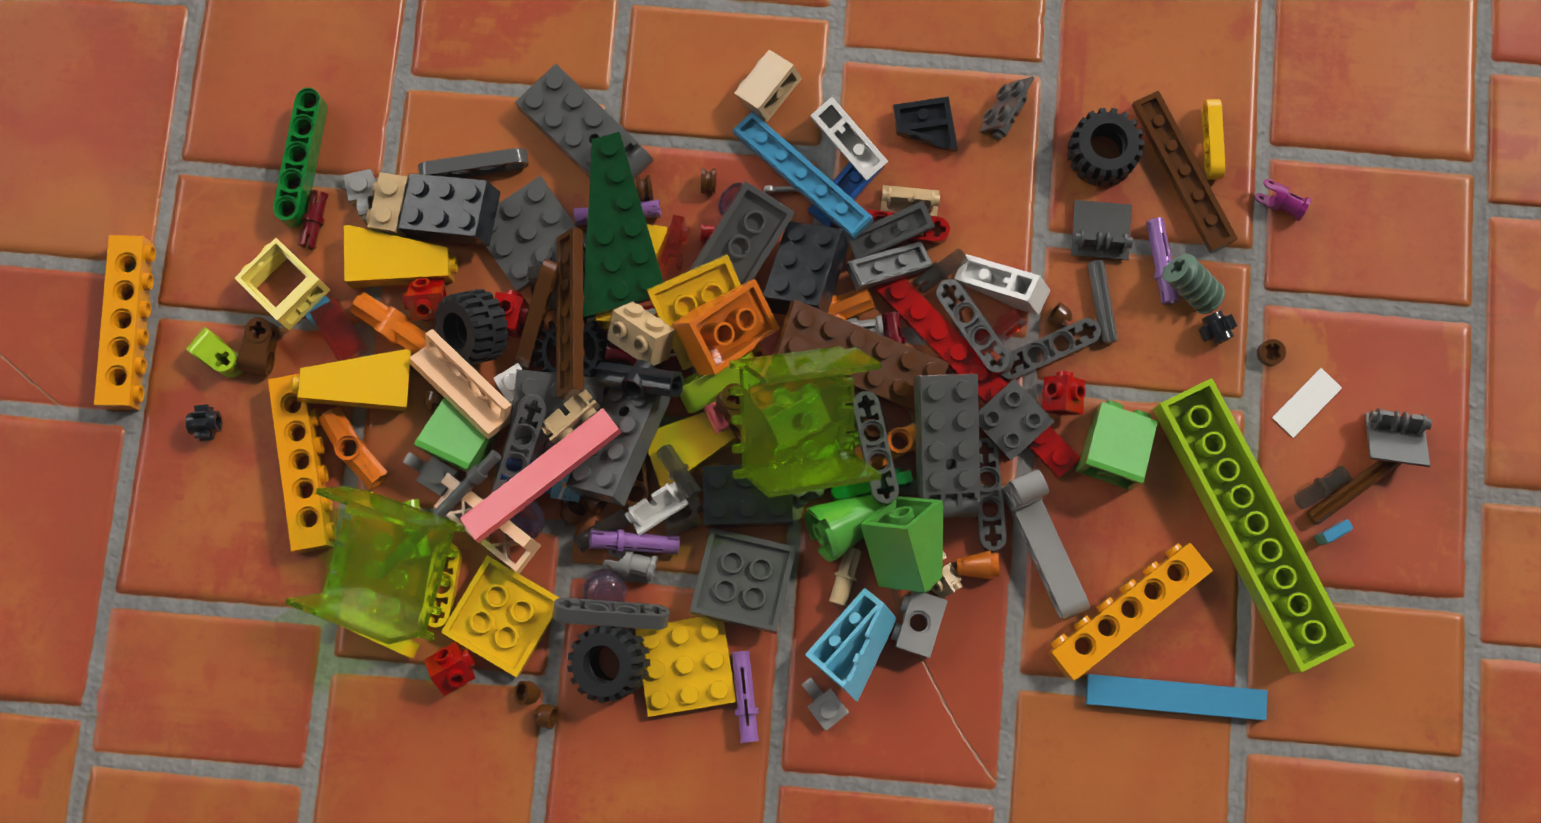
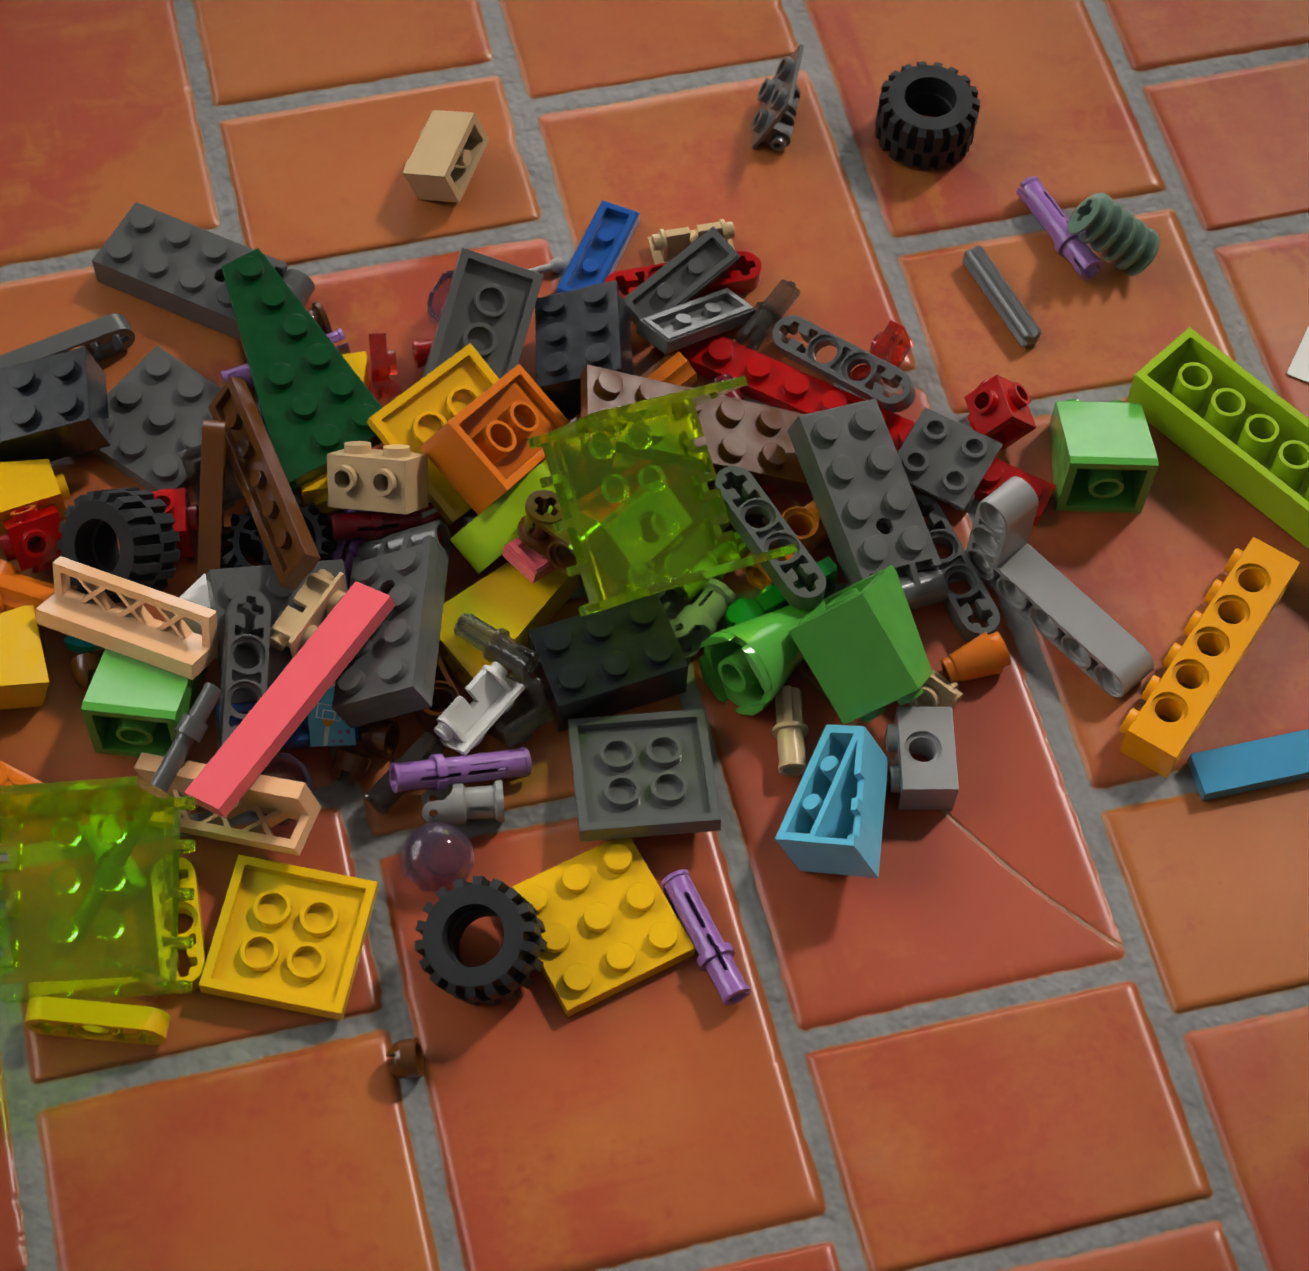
camera: 25 degrees left, 20 degrees down
light grey plate [403,452,458,496] -> none
red brick [424,641,476,696] -> none
reddish brown hinge [515,681,541,705] -> none
dark grey beam [552,598,670,630] -> none
black piece [595,360,684,399] -> none
reddish brown bush [701,168,717,194] -> none
dark azure tile [732,111,873,240] -> none
light grey plate [801,677,849,731] -> none
white slope [810,97,888,181] -> none
black wing [892,96,958,152] -> none
white slope [954,254,1050,315] -> none
dark grey beam [996,318,1101,382] -> none
reddish brown hinge [1047,302,1073,328] -> none
dark grey hinge [1071,200,1133,260] -> none
reddish brown plate [1131,90,1238,253] -> none
black gear [1199,310,1238,346] -> none
yellow beam [1202,99,1225,180] -> none
magenta piece [1254,179,1311,221] -> none
reddish brown bush [1257,339,1286,366] -> none

